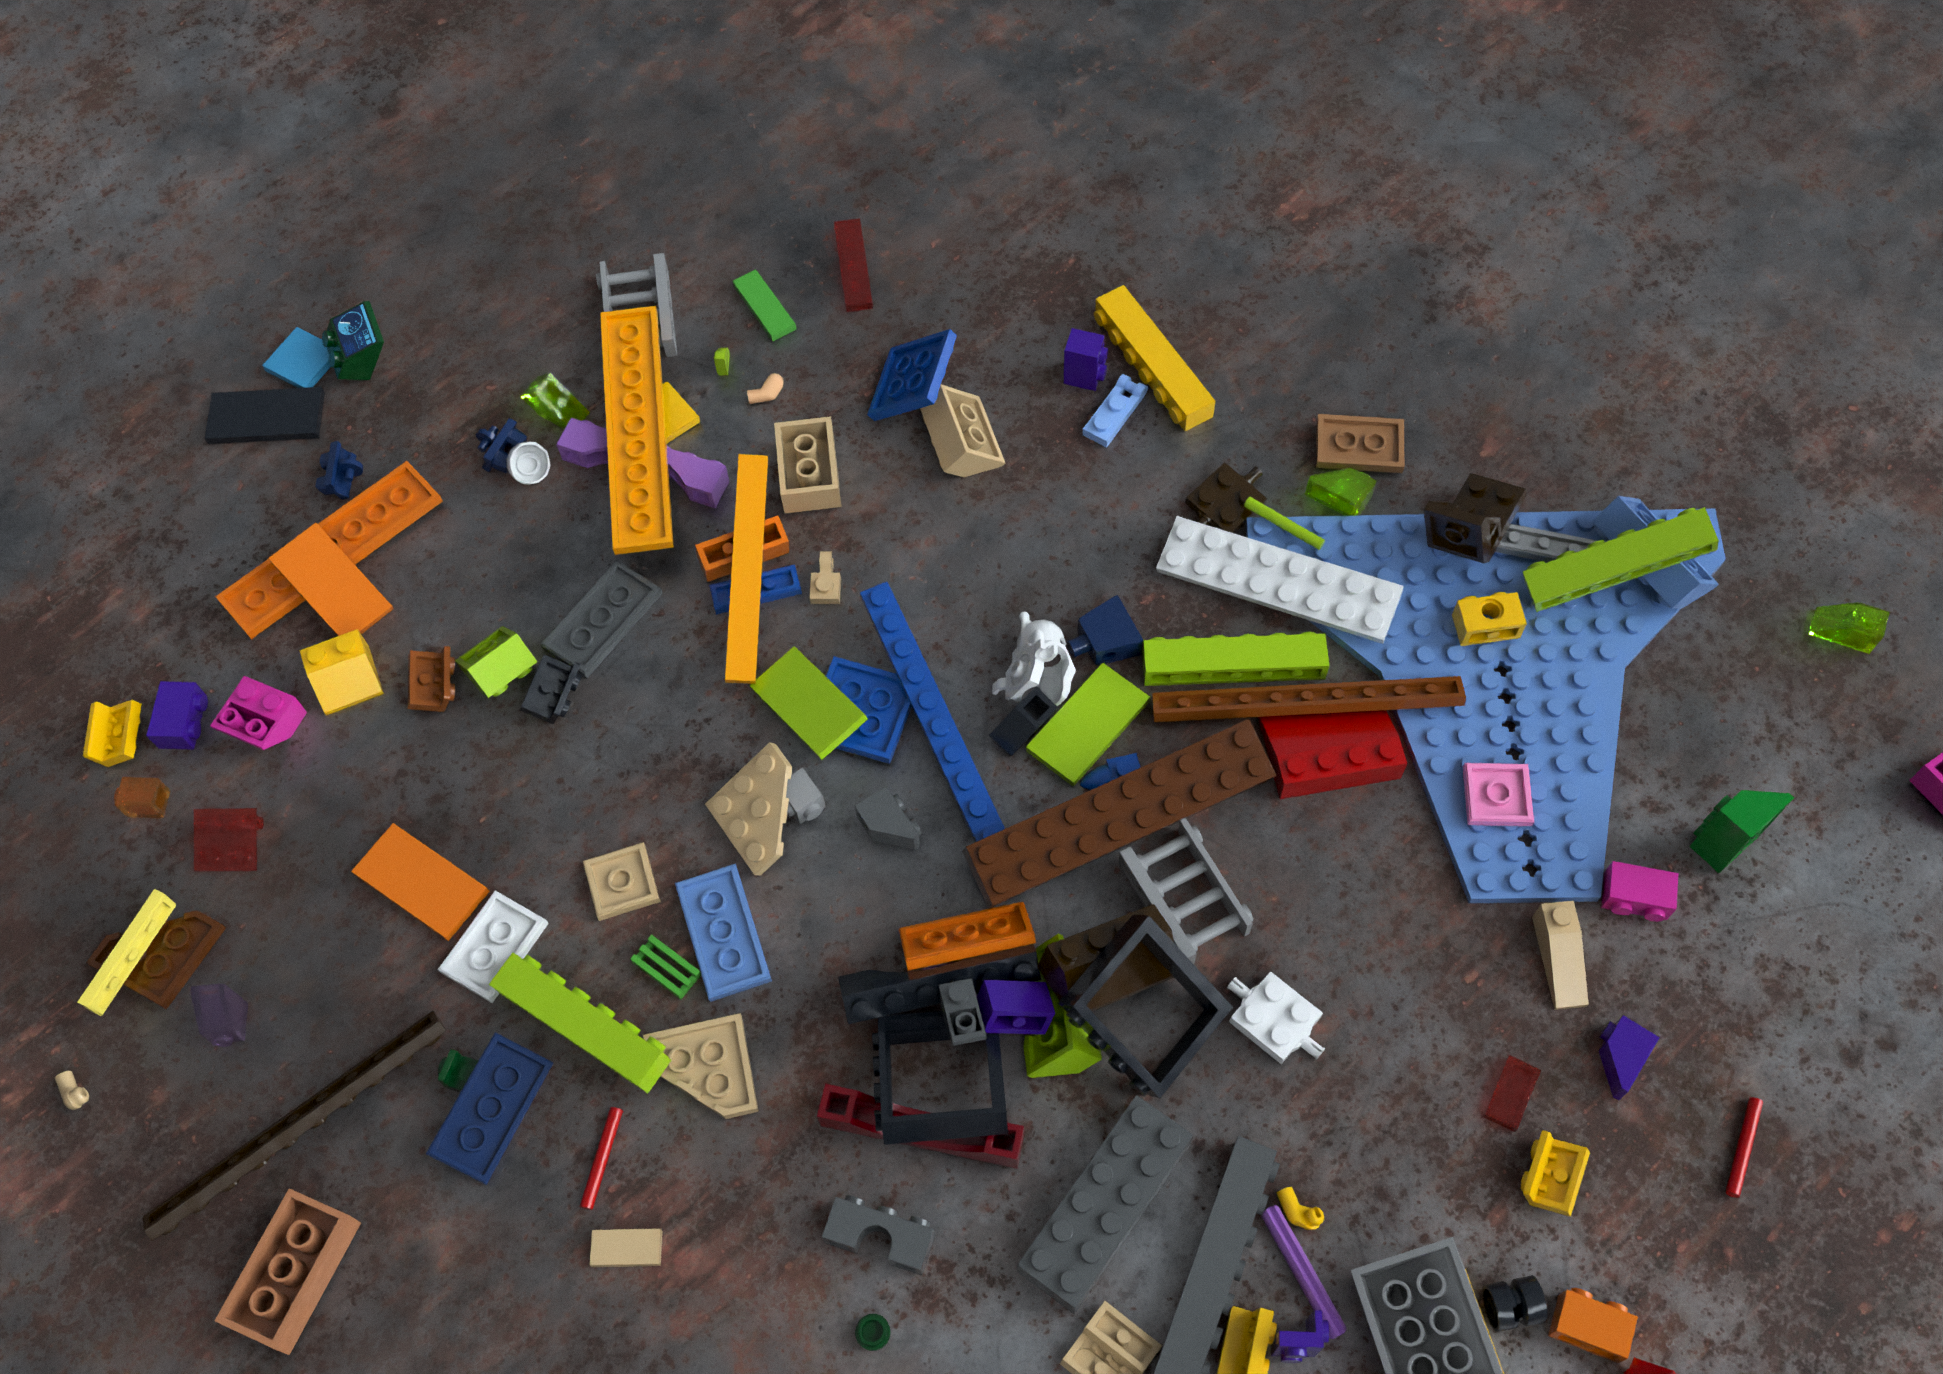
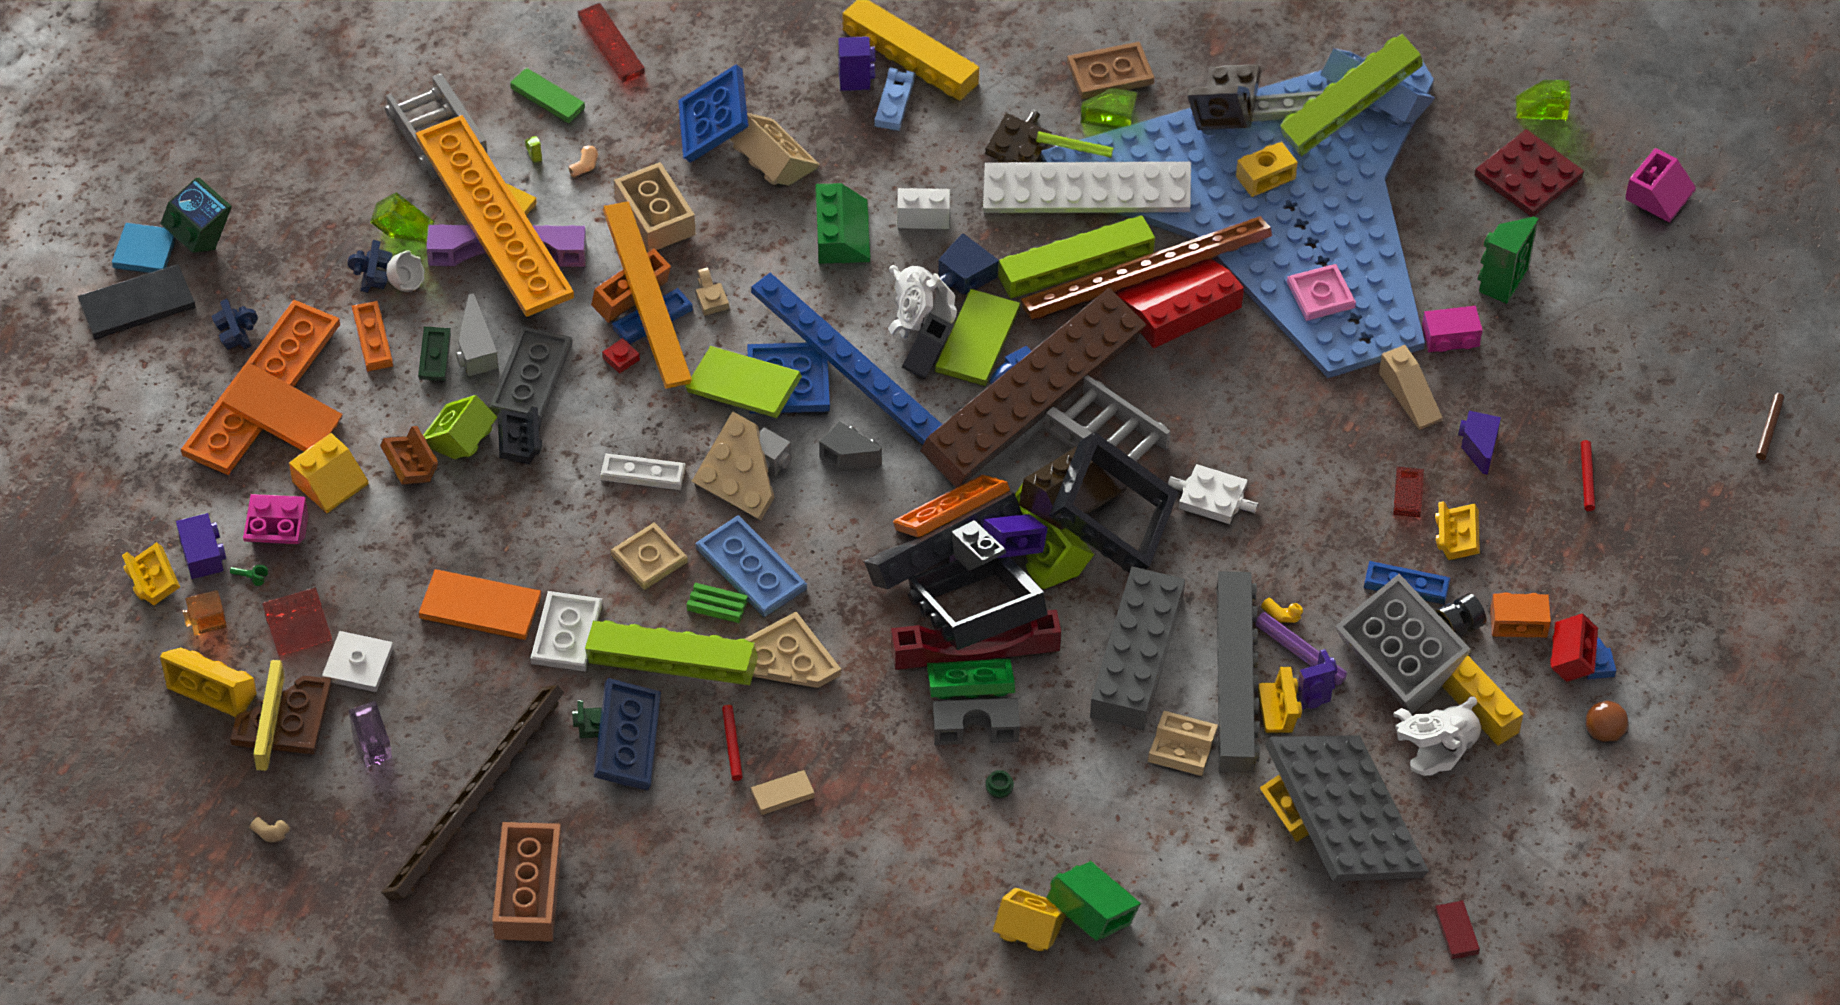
camera: 25 degrees left, 10 degrees down
none -> yellow slope [160,648,257,717]
none -> green hand [230,564,268,586]
none -> white plate [322,631,394,692]
none -> orange tile [352,301,393,372]
none -> dark green plate [418,326,451,381]
none -> light grey slope [456,293,499,377]
none -> white tile [601,453,686,490]
none -> red plate [602,338,640,374]
none -> green slope [816,183,870,264]
none -> white brick [897,188,950,229]
none -> green plate [927,659,1015,699]
none -> blue tile [1364,561,1451,605]
none -> dark red plate [1474,129,1584,217]

